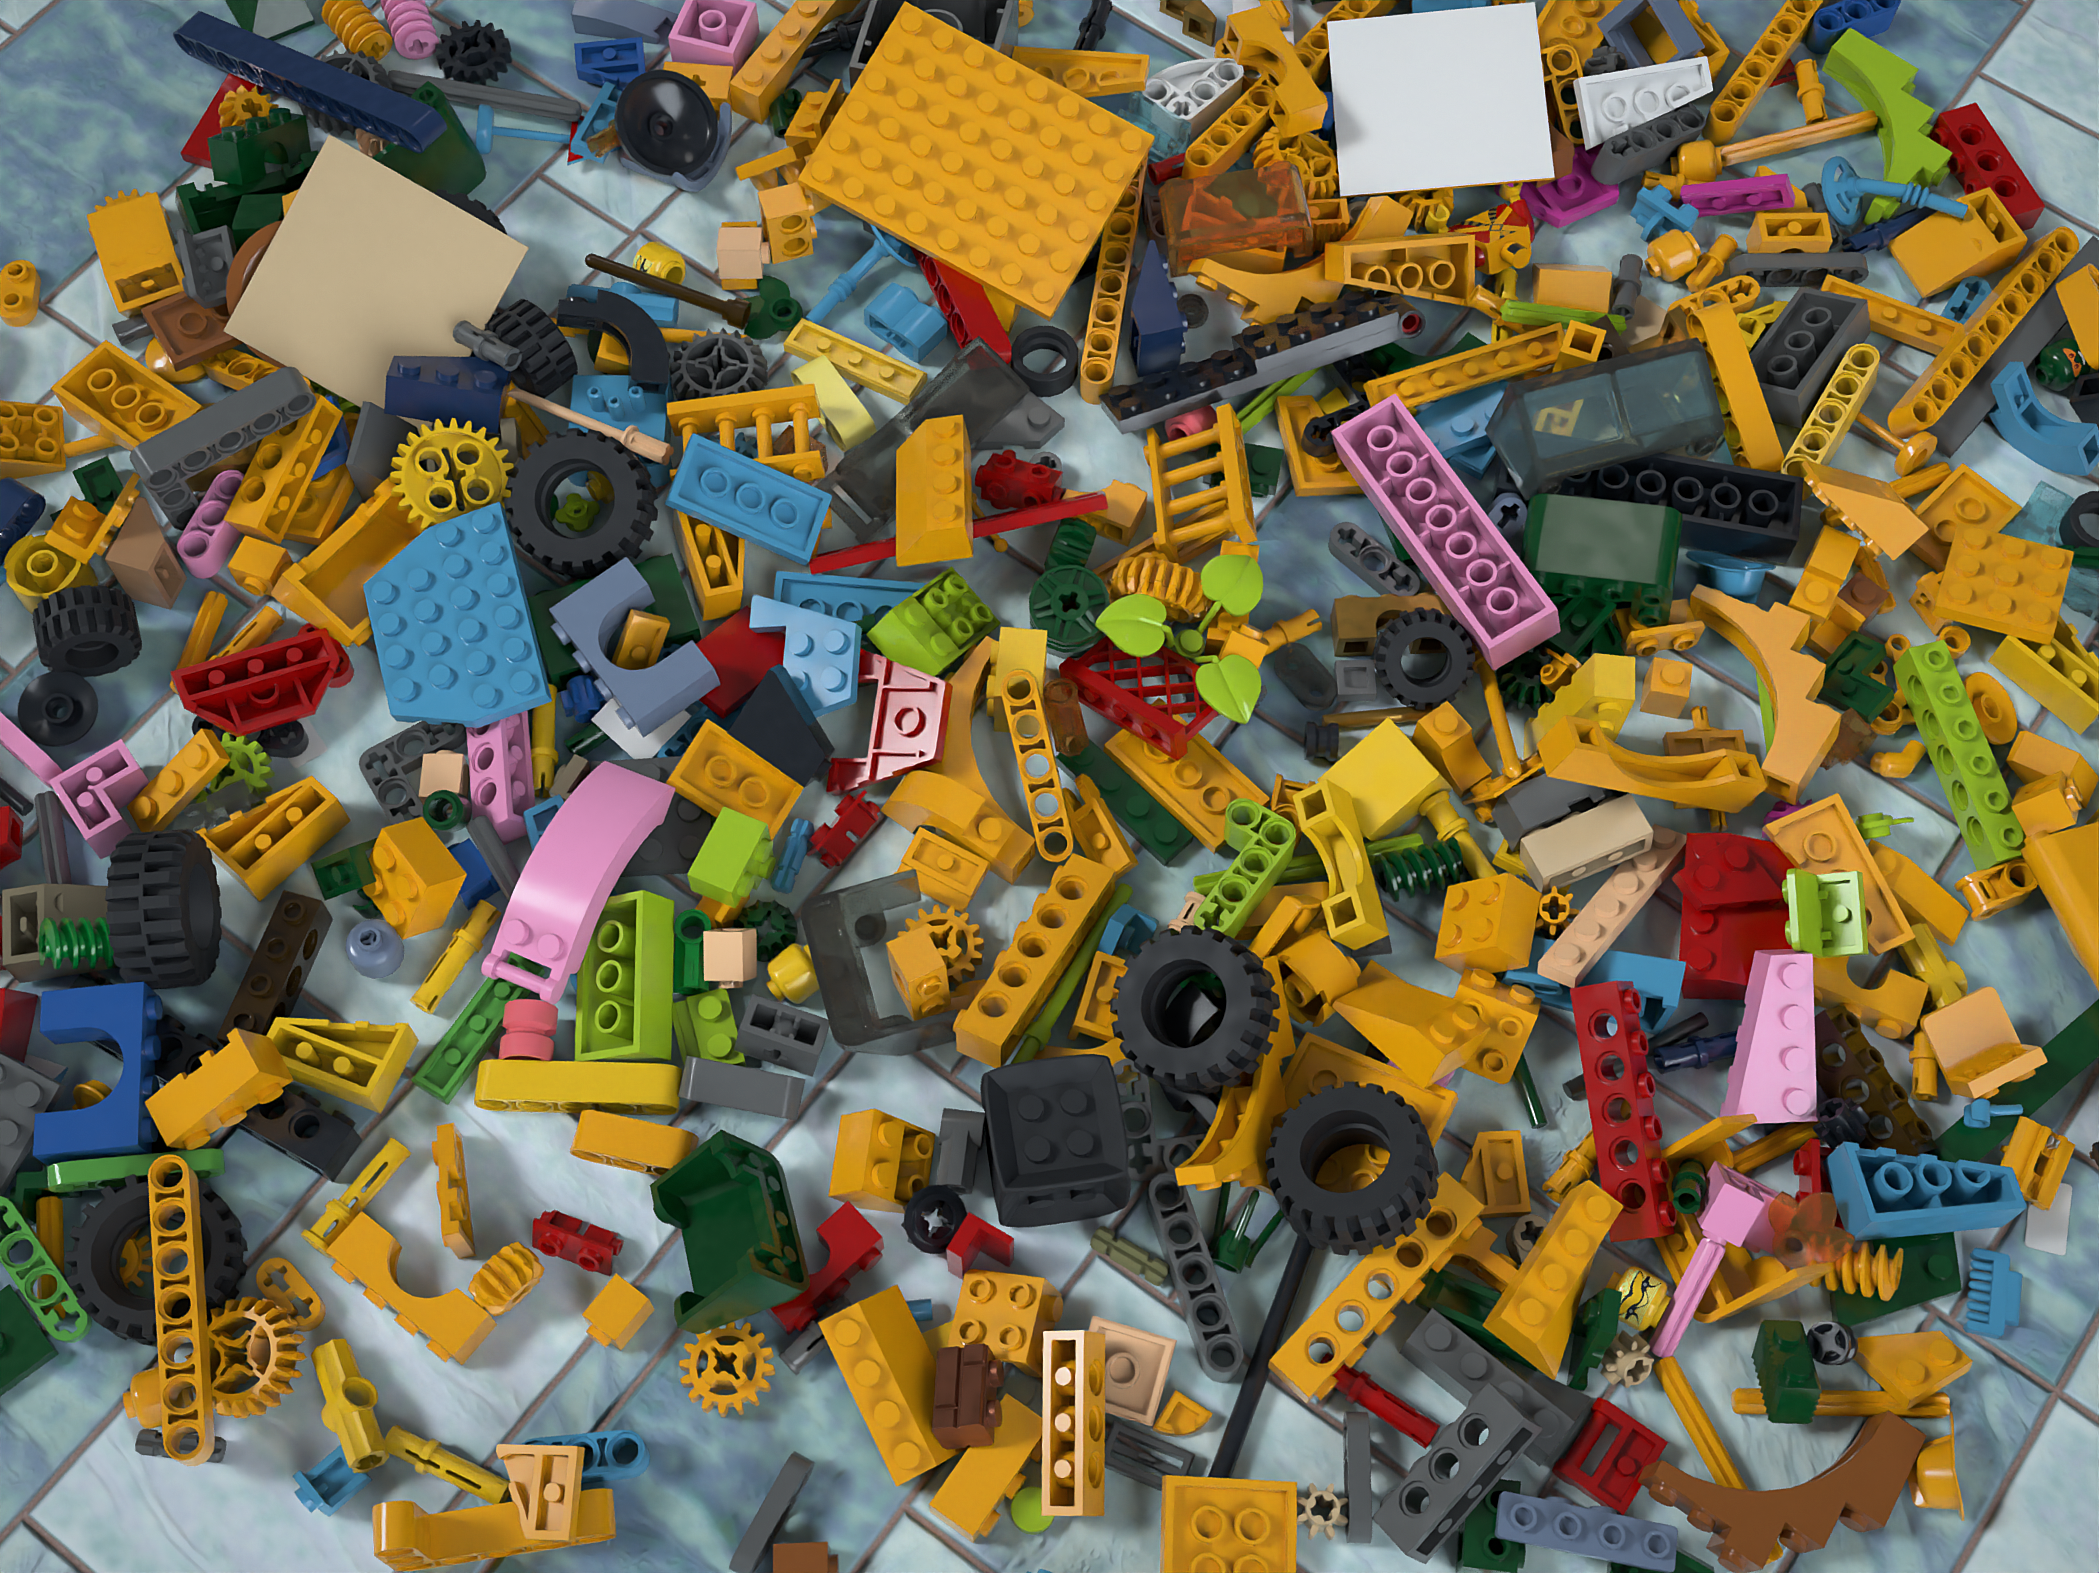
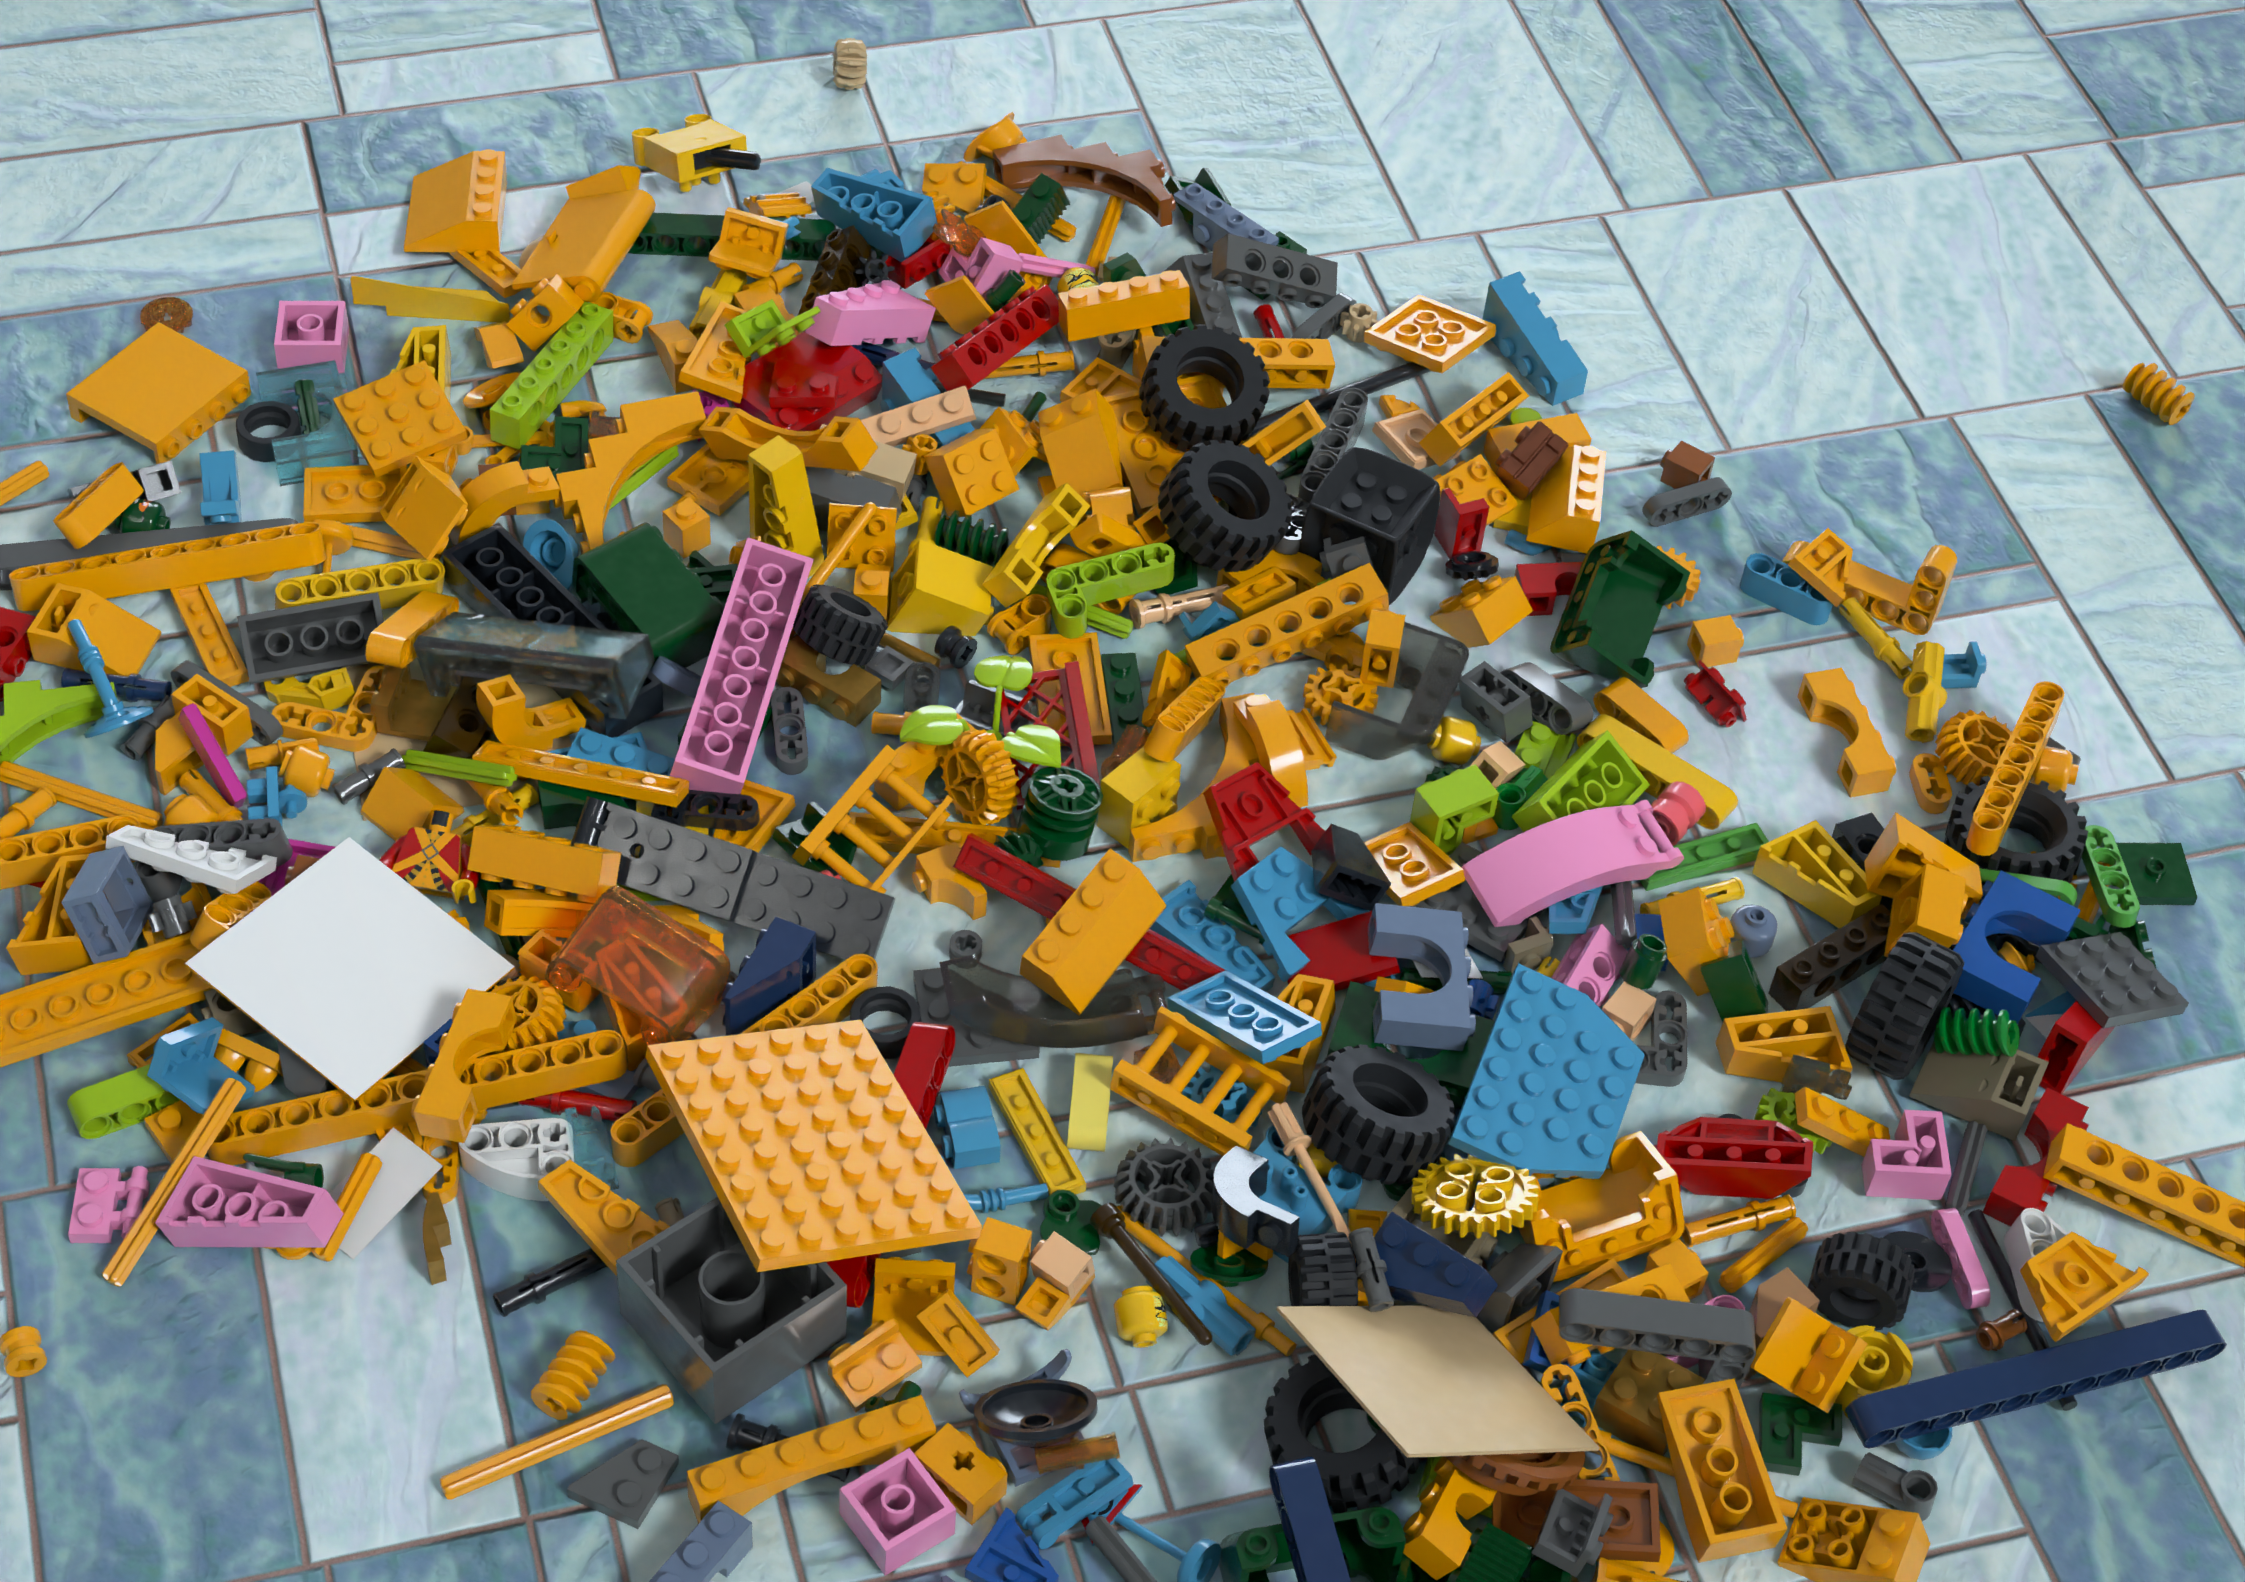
camera: 145 degrees left, 15 degrees down
yellow pin [300,1138,411,1258] -> none
light orange wing [432,1123,476,1259] -> none
light orange gear [468,1242,545,1317] -> none
dark azure axle [771,818,815,894] -> none
red hinge [806,789,880,869] -> none
lime slope [866,566,1001,678] -> none
dark grey piece [936,1108,986,1195] -> none
red brick [975,449,1066,510] -> none
dark grey tile [1105,1420,1196,1491] -> none
light orange brick [1218,623,1268,670] -> none
red plate [1552,1398,1668,1515] -> none
lime plate [1855,812,1914,840] -> none
dark azure beam [1940,276,1991,325] -> none
none -> dark grey bracket [1319,536,1373,579]
none -> light orange brick [1884,863,1968,957]

